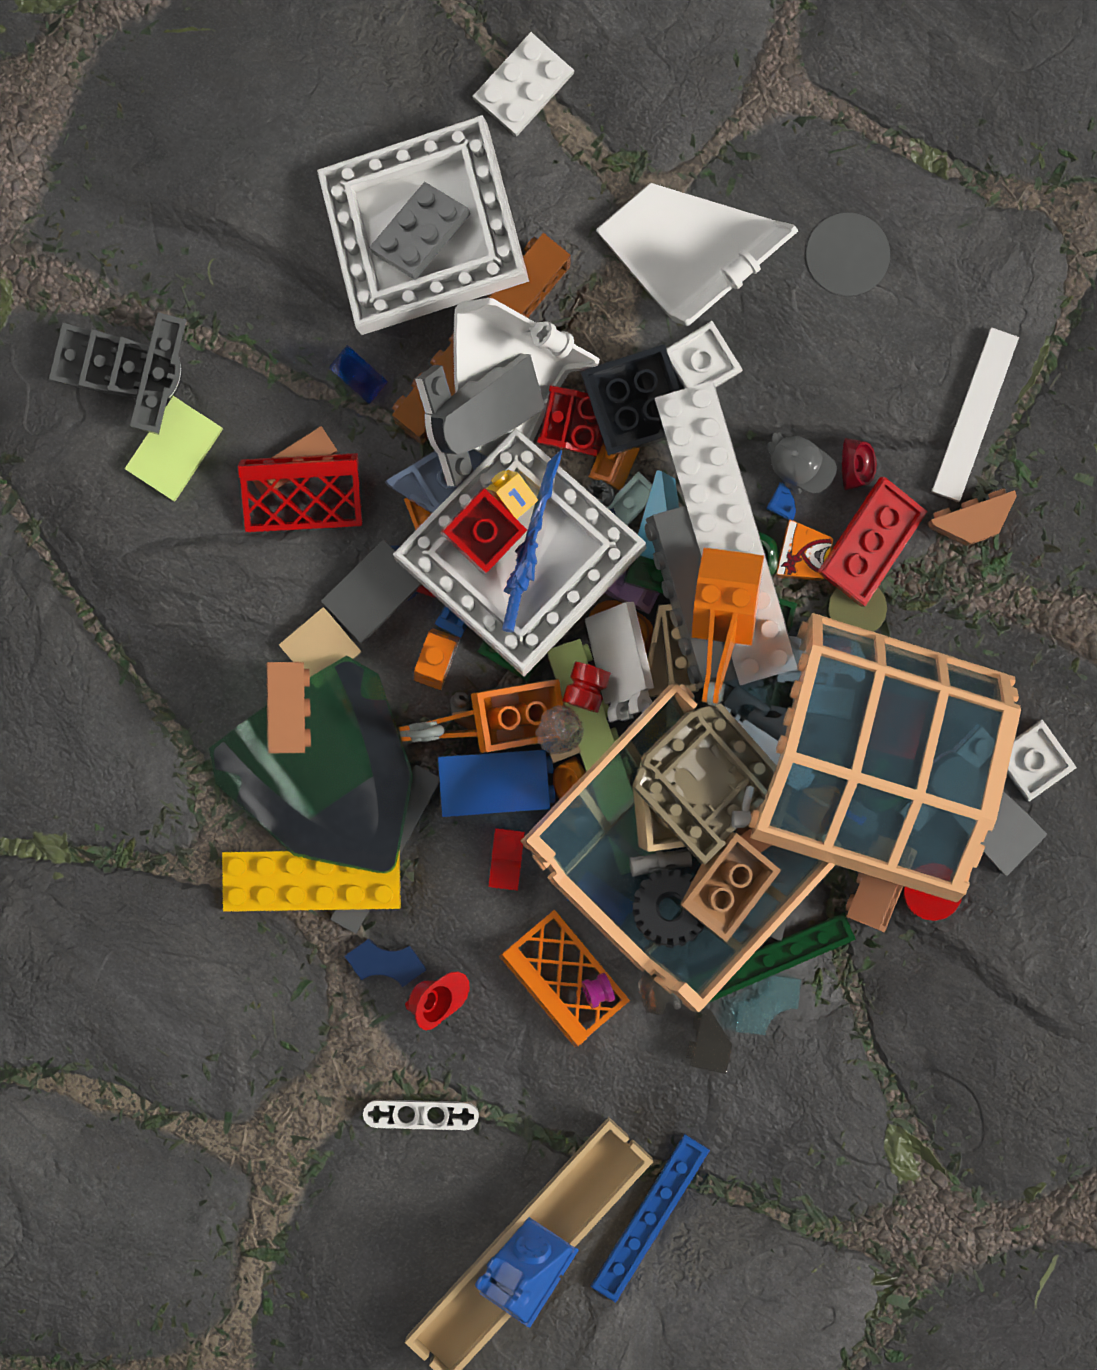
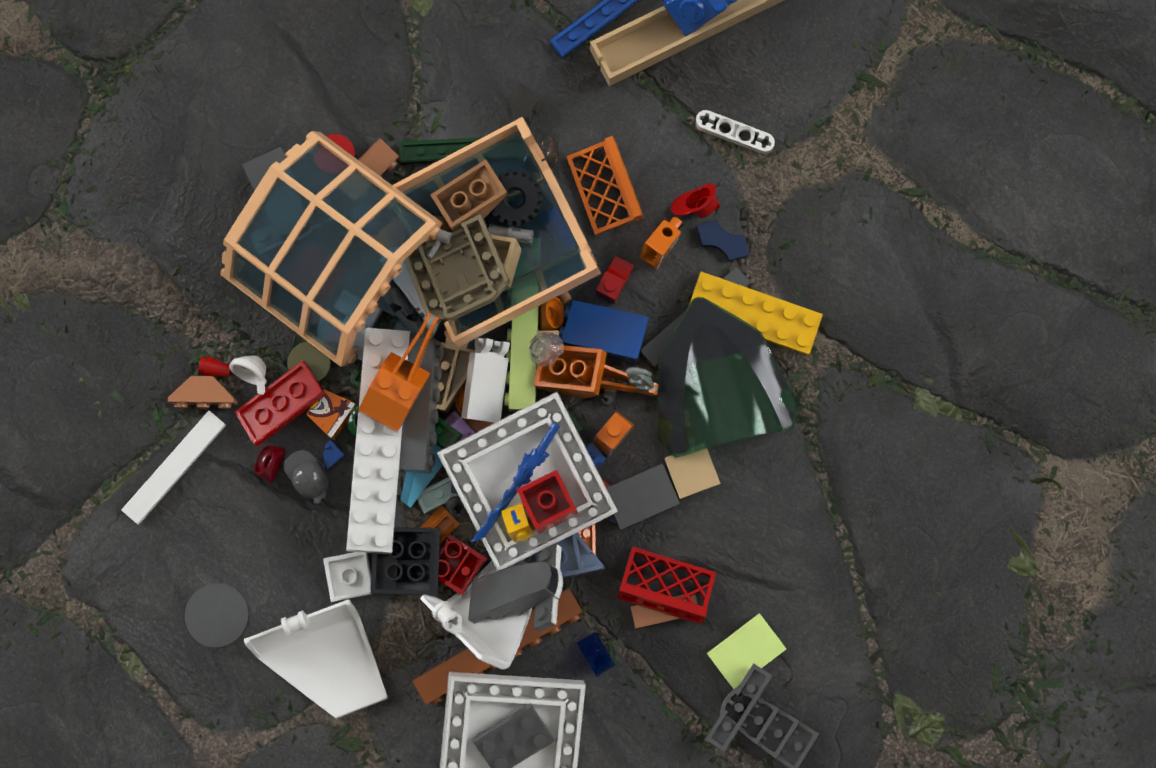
camera: 160 degrees left, 5 degrees down
nougat brick [266,662,311,753] -> none
red wheel [562,661,611,713] -> none
magenta wheel [581,973,615,1009] -> none
clear light blue tile [735,976,801,1035] -> none
white tile [1007,720,1077,802] -> none
none -> red cone [198,355,230,377]
none -> white hat [229,356,267,395]
none -> orange torso [640,217,683,269]

